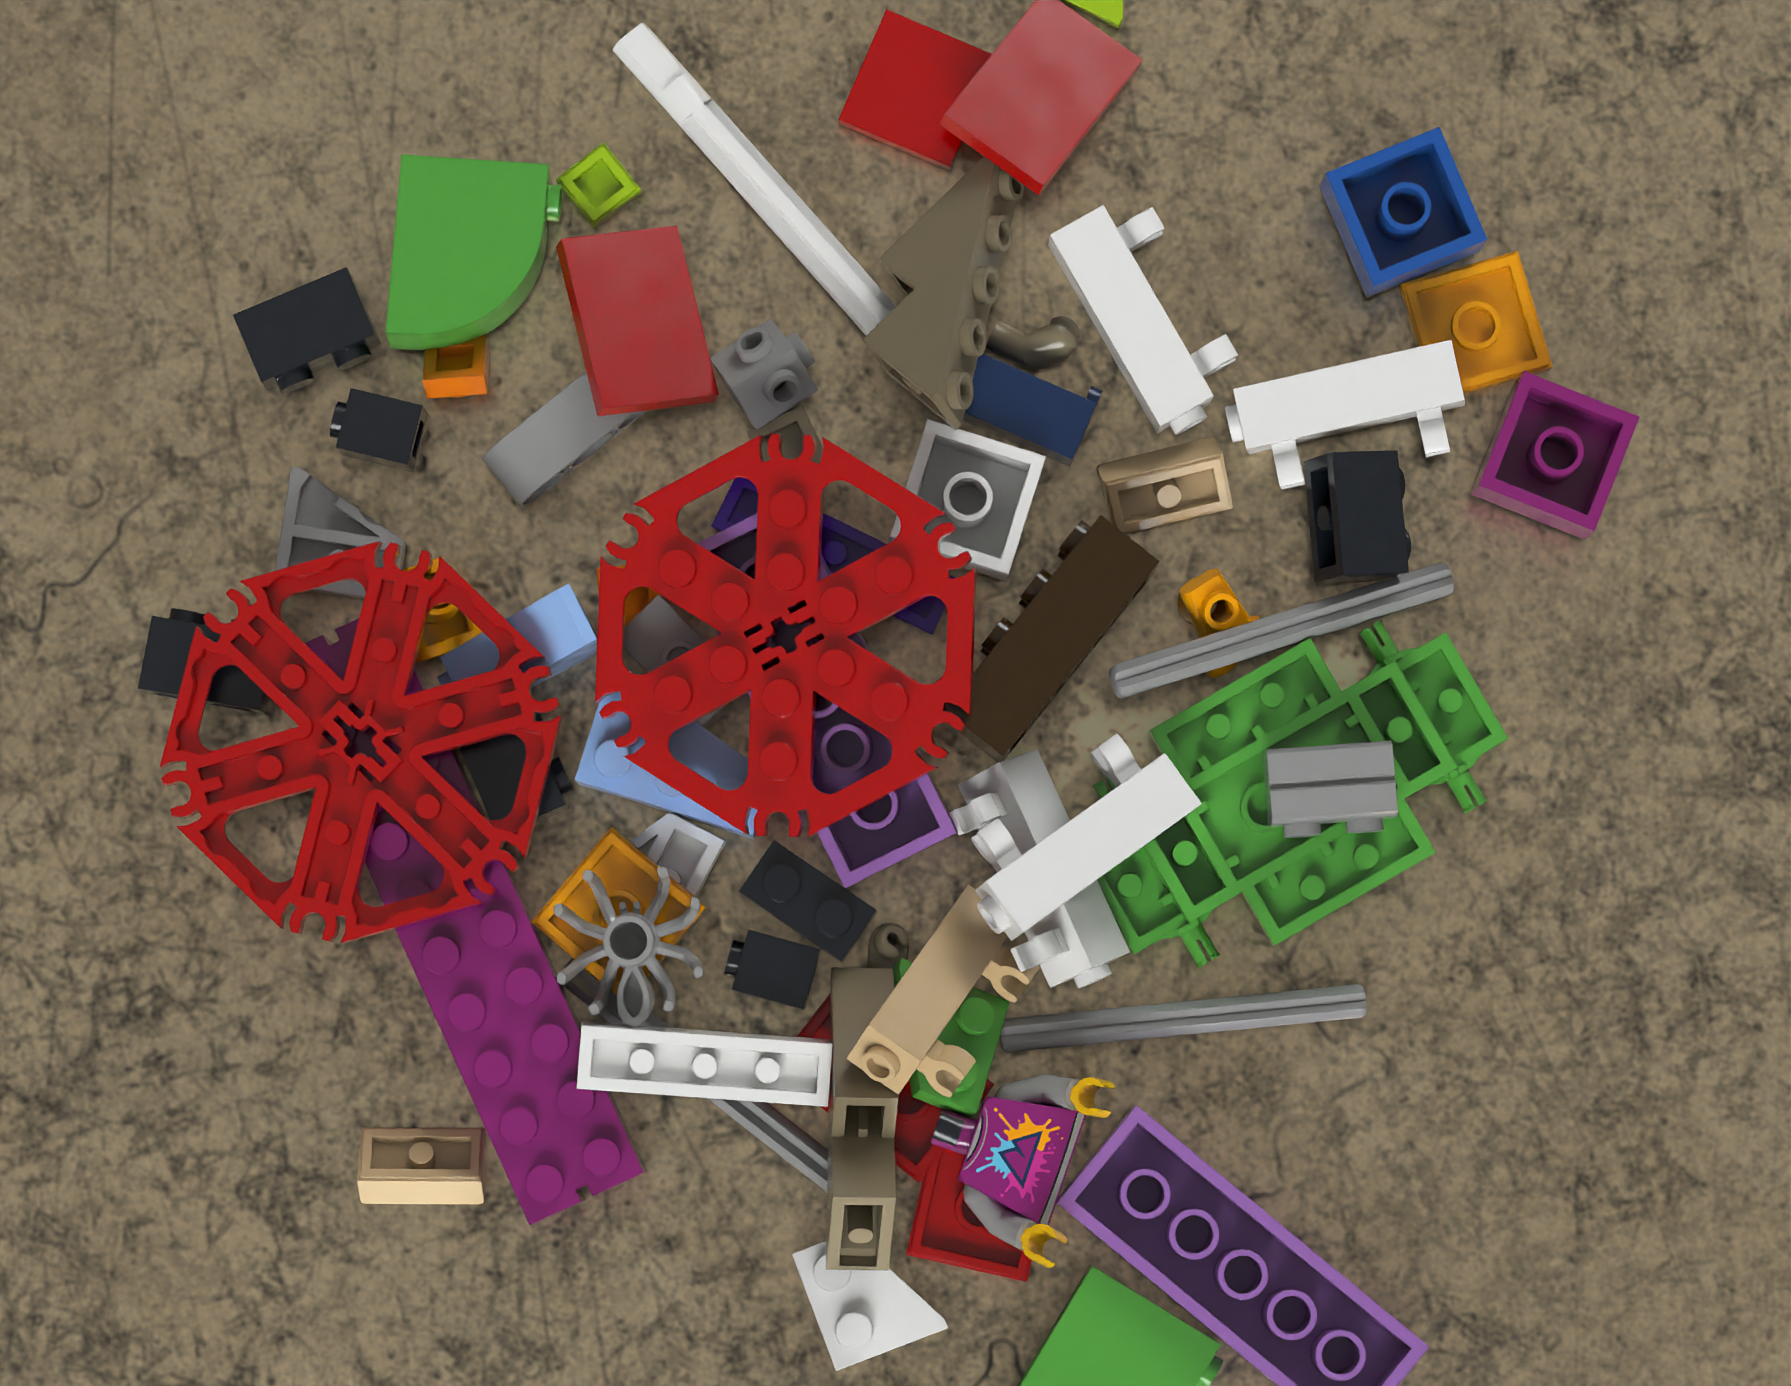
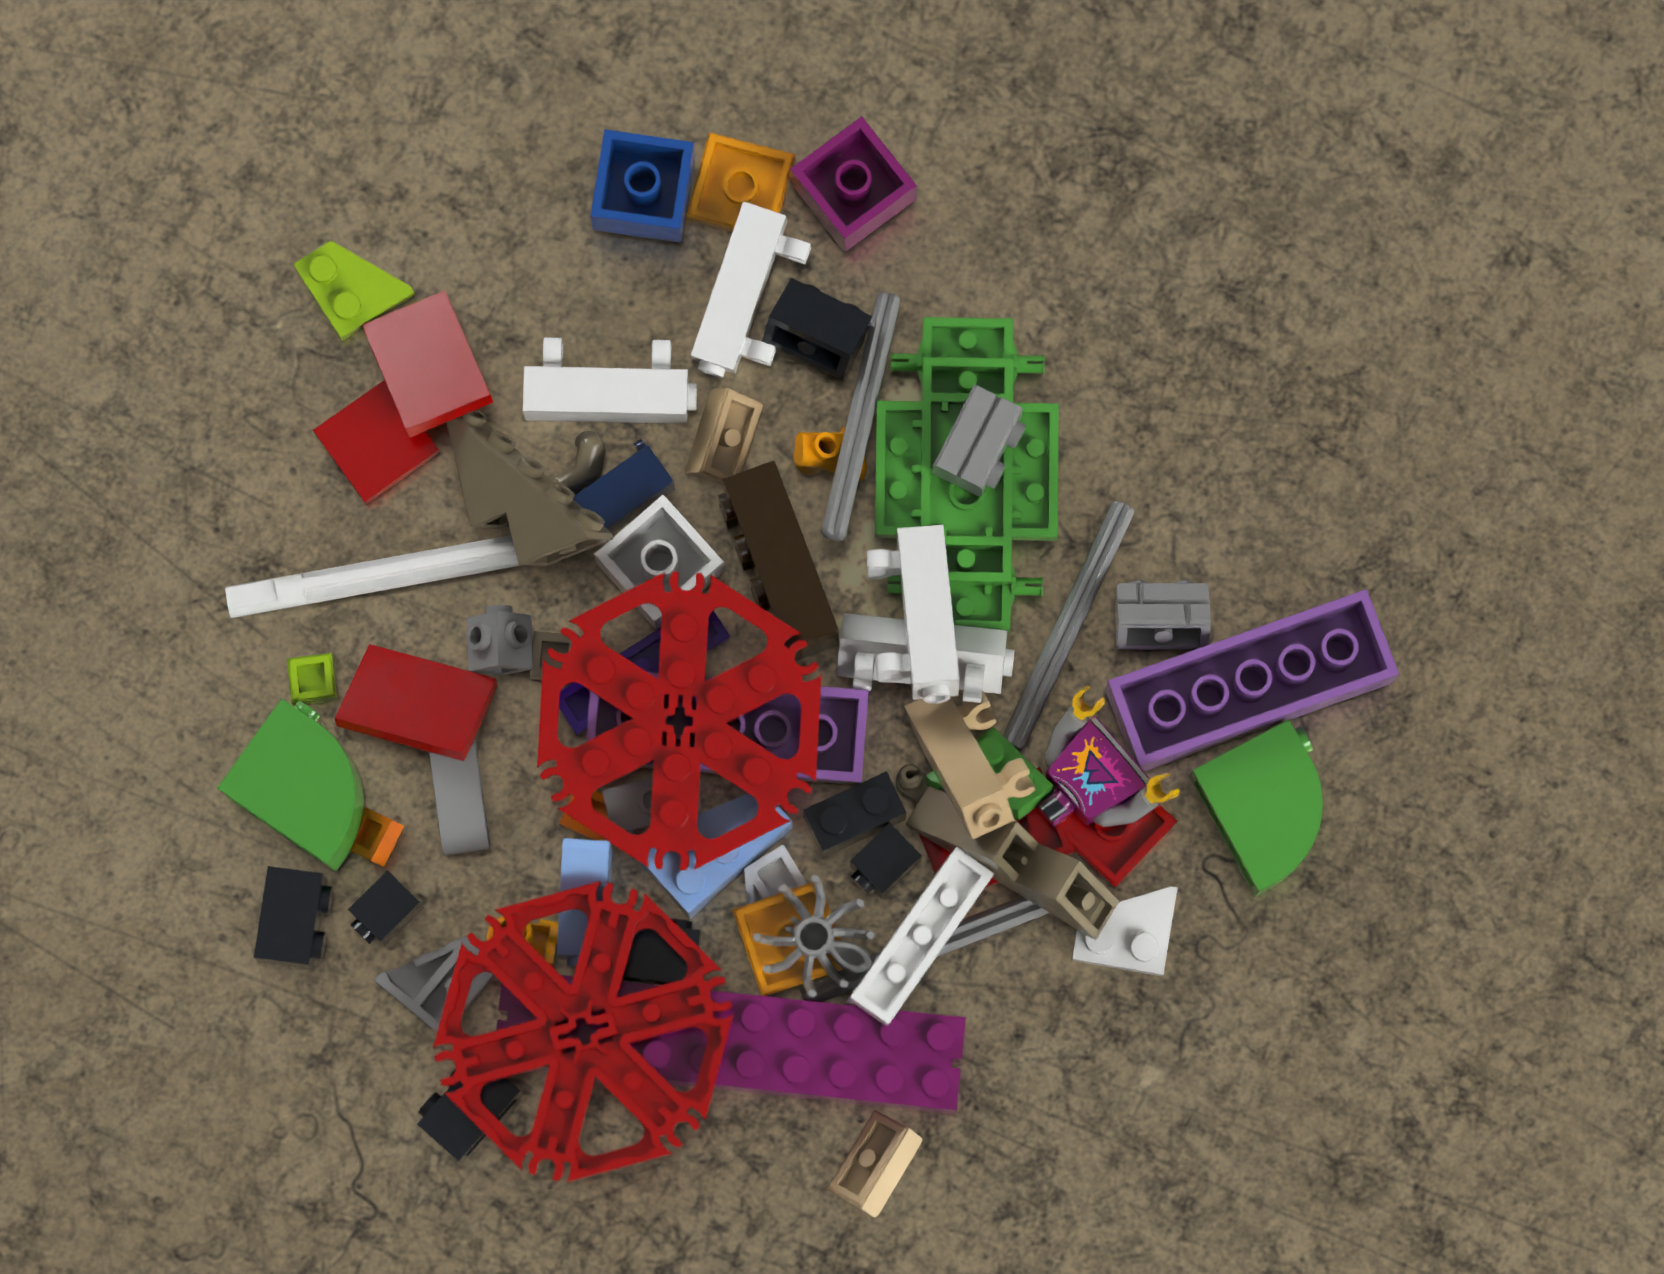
camera: 60 degrees left, 5 degrees down
none -> light grey brick [1115,580,1211,650]

